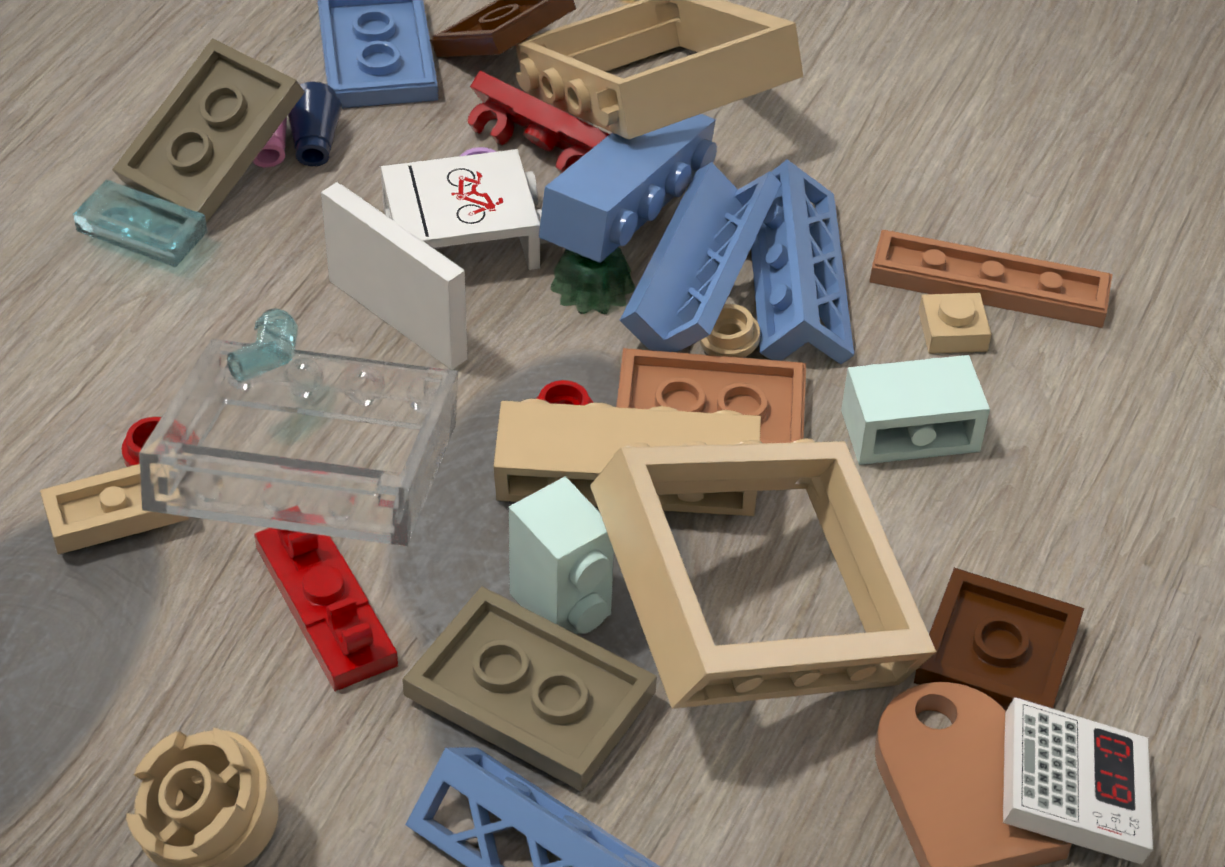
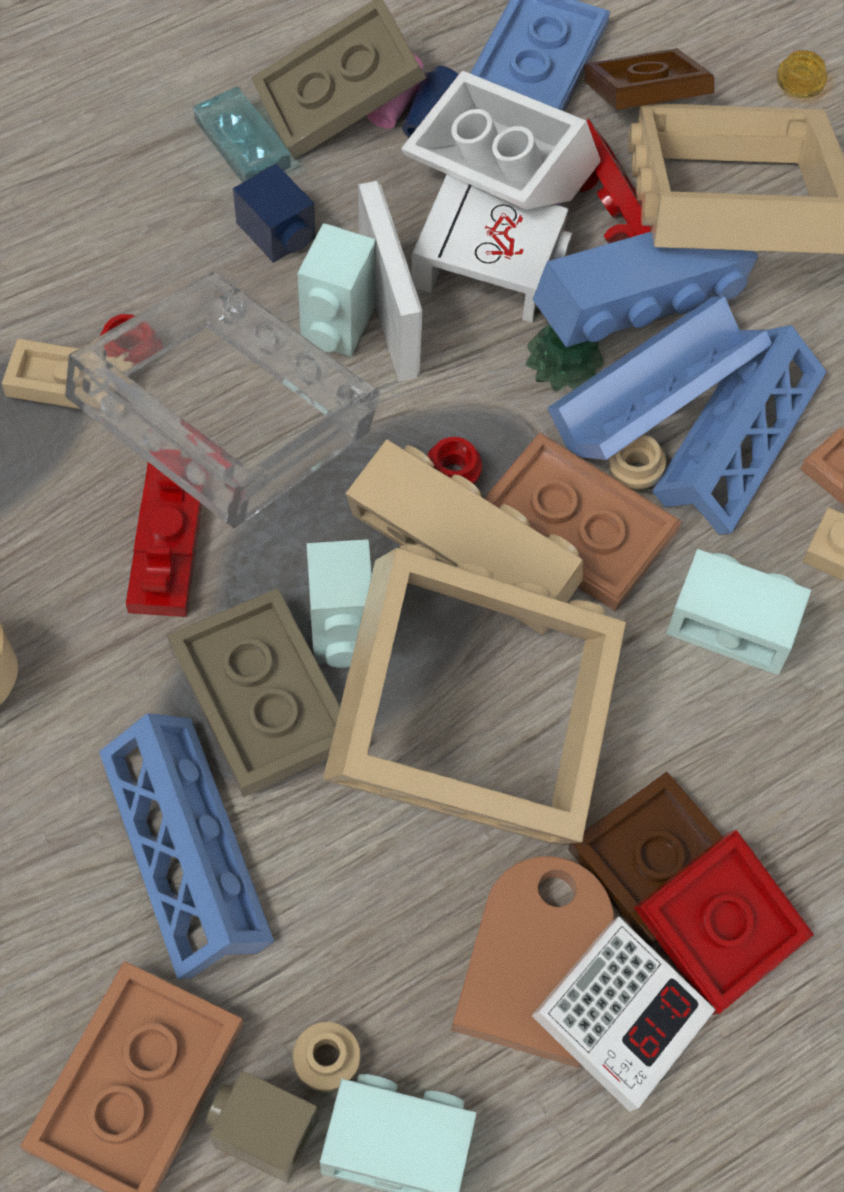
camera: 30 degrees right, 15 degrees up
clear light blue arm [227,308,298,383] -> none
none -> dark blue brick [233,164,316,263]
none -> light aqua brick [297,223,376,357]
none -> white slope [401,71,601,210]
none -> red tile [634,829,814,1015]

